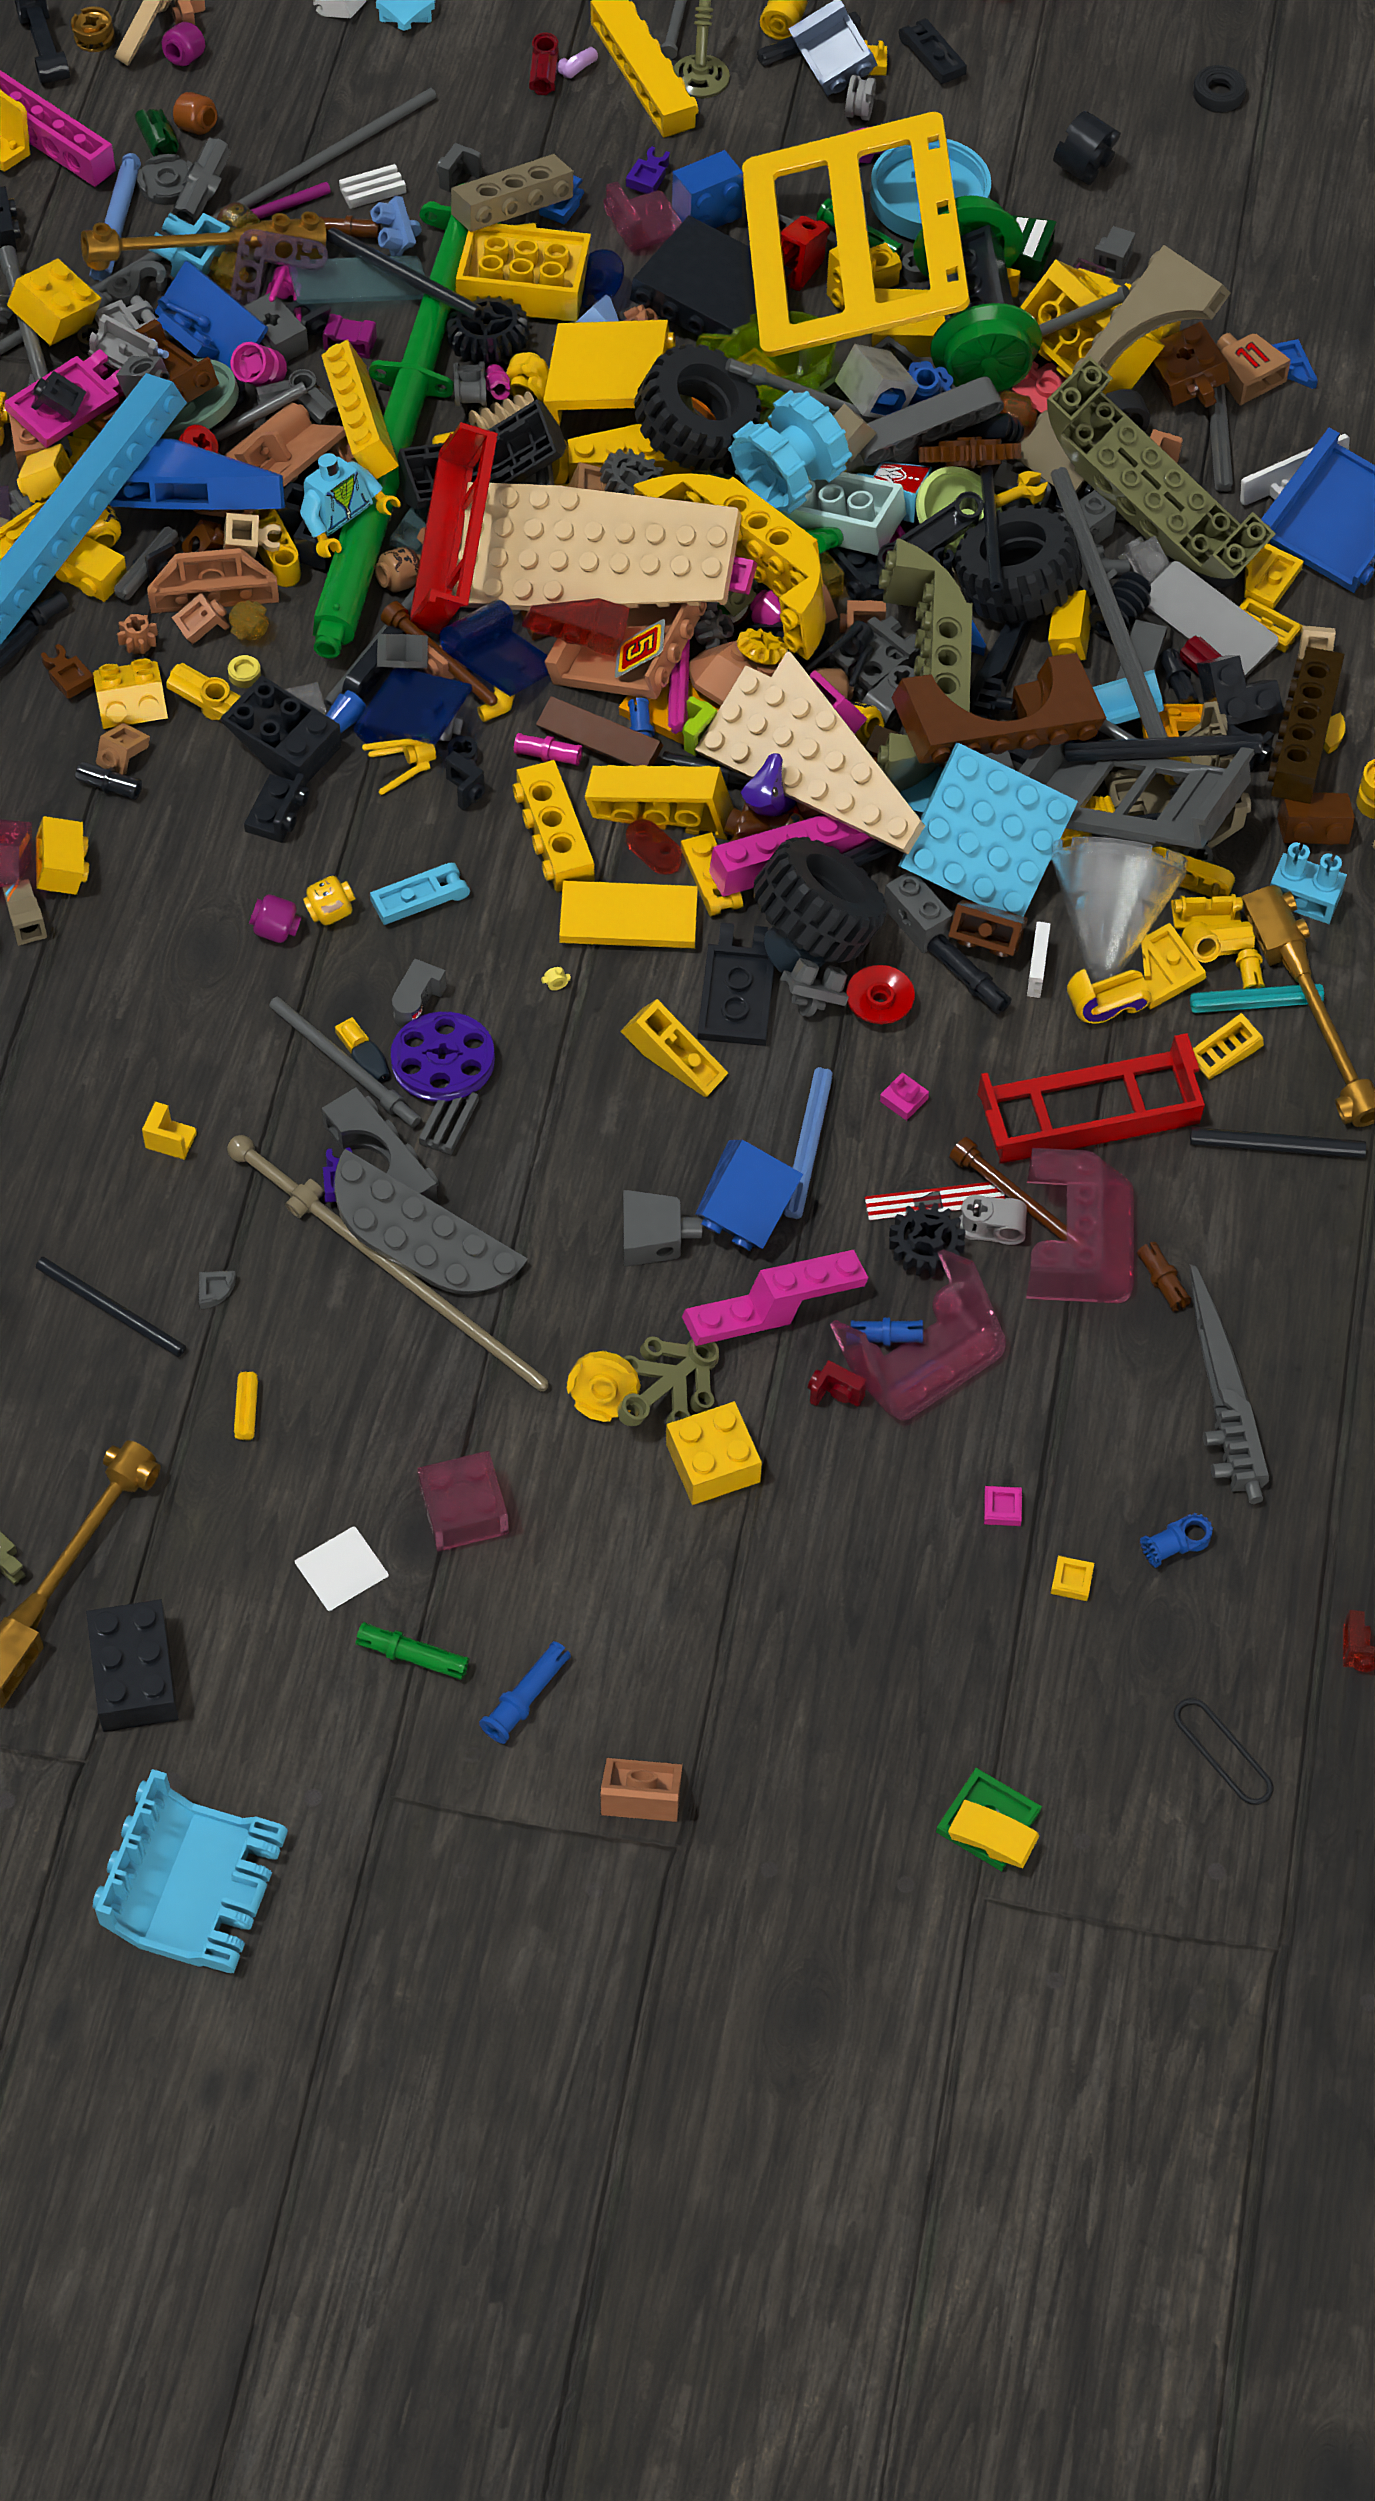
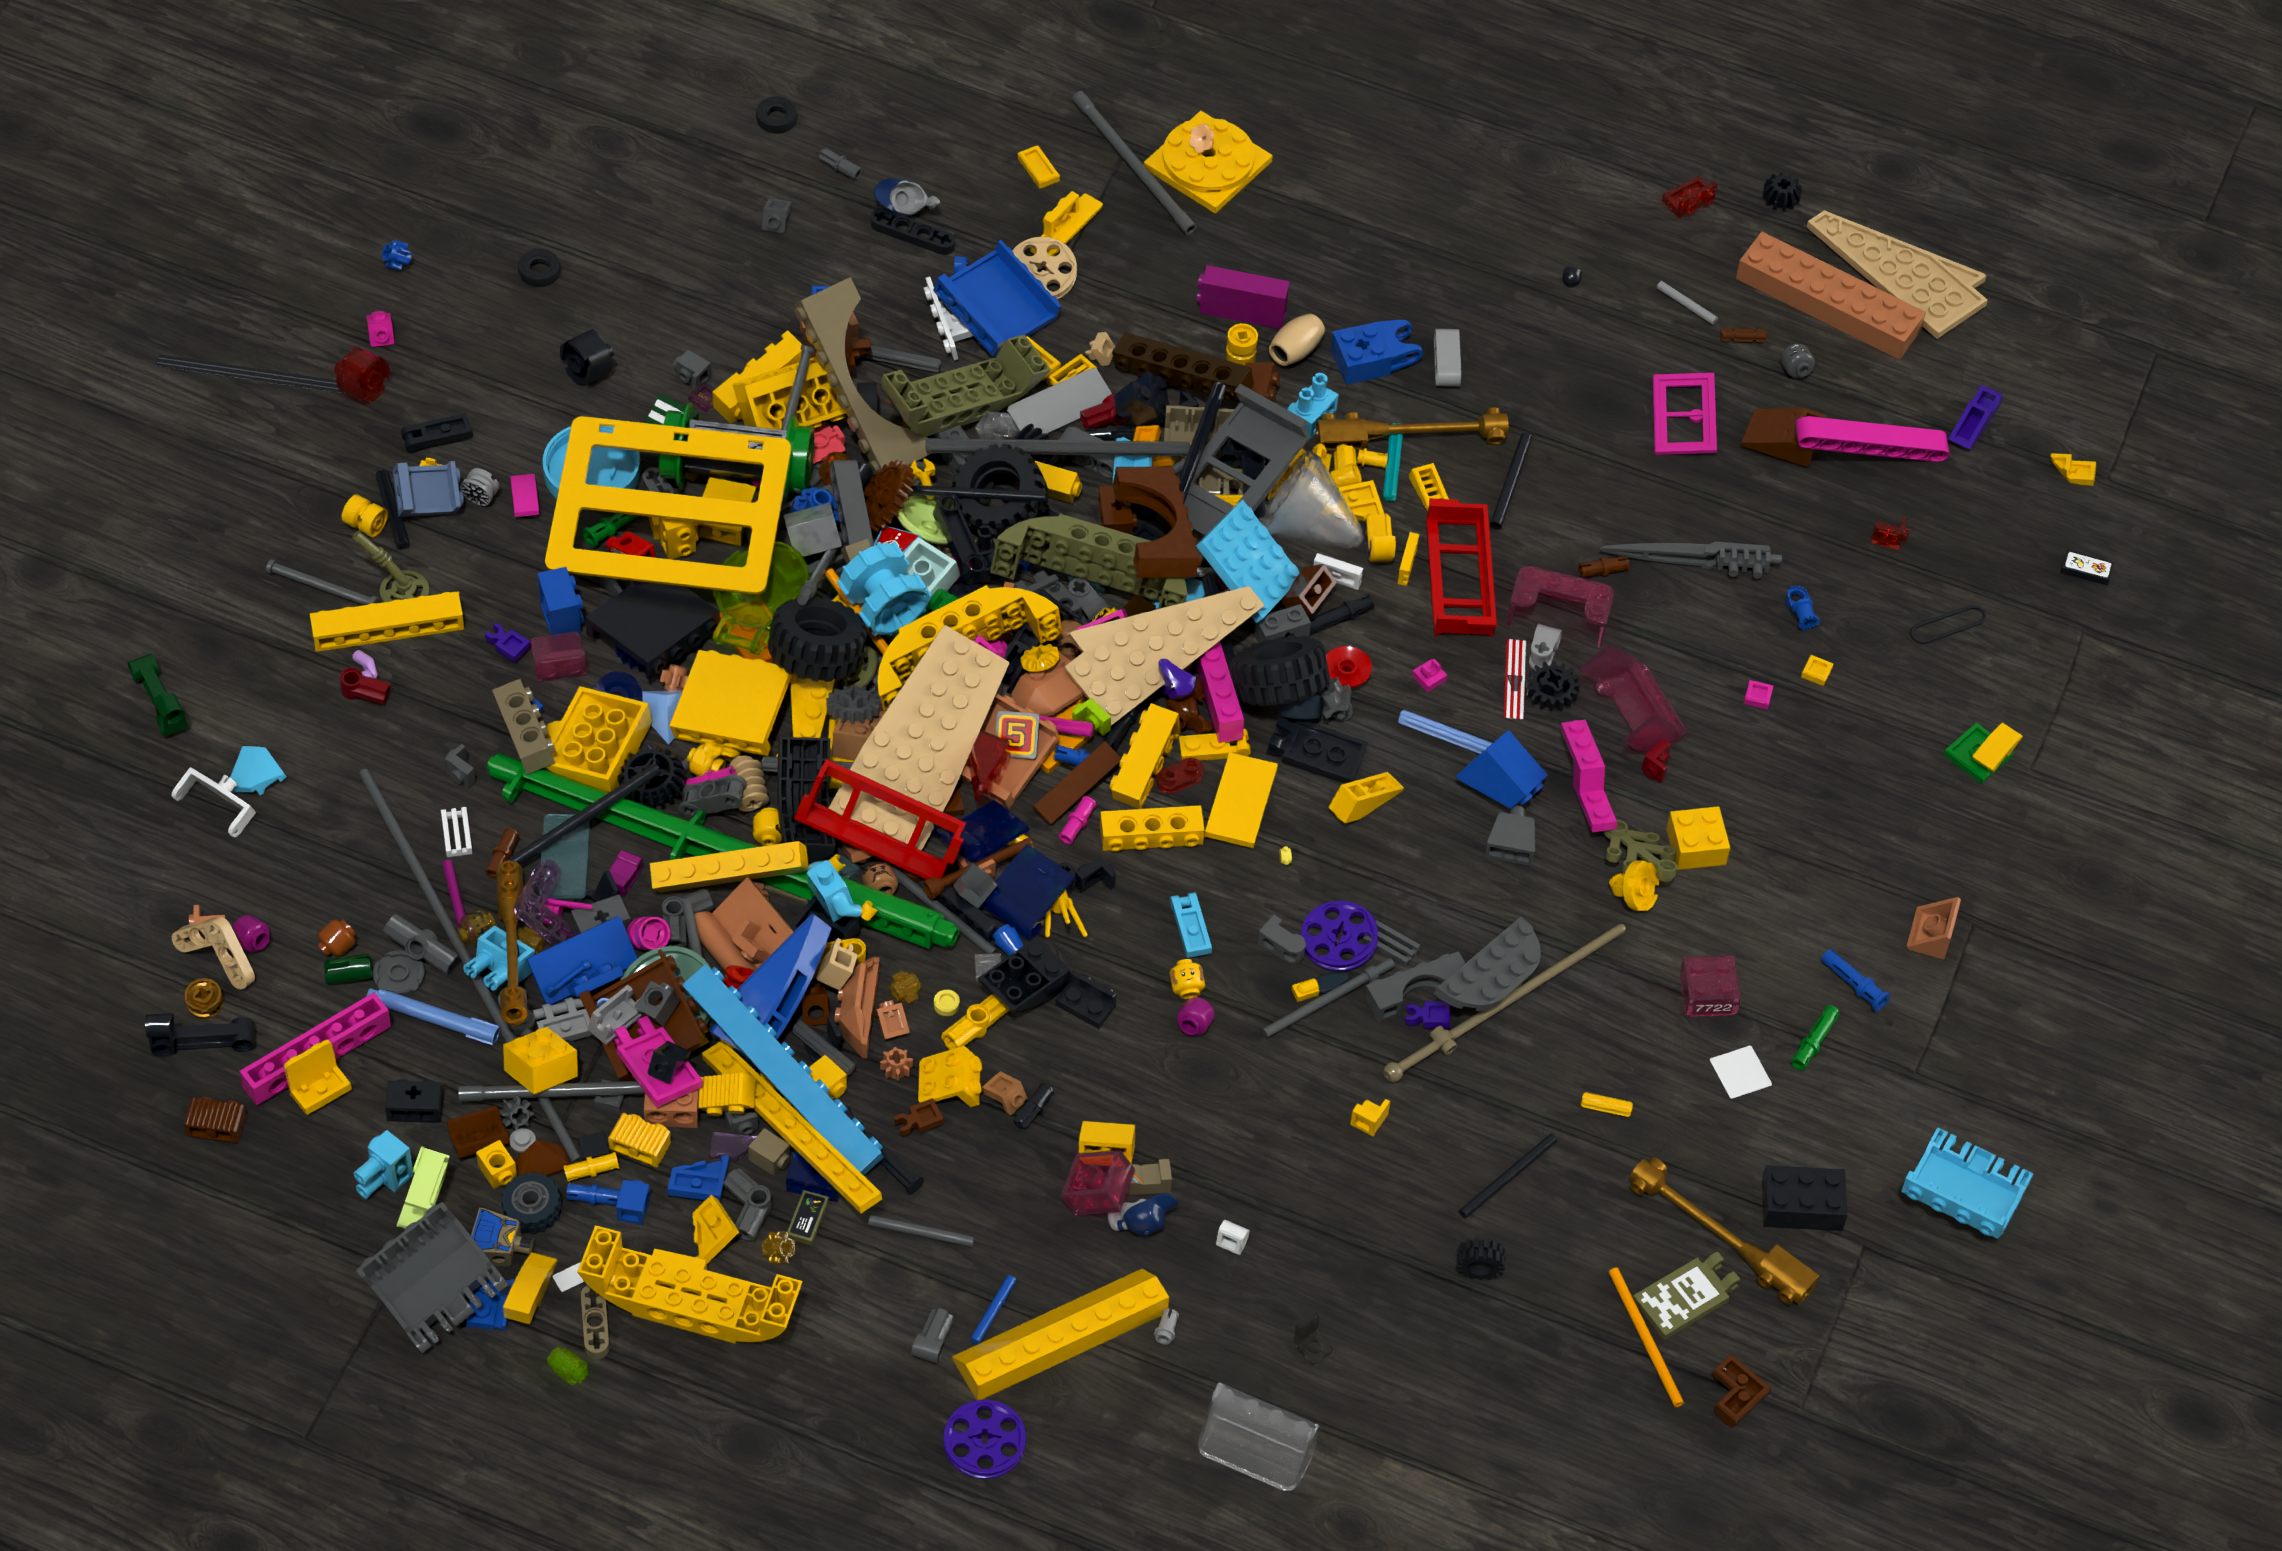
camera: 80 degrees left, 5 degrees down
dark grey tile [199,1271,236,1309] -> none
medium blue hips [370,196,421,260] -> none
blue pin [851,1317,923,1346] -> none
reddish brown piece [949,1136,1088,1253] -> none
none -> yellow tile [1397,532,1419,586]

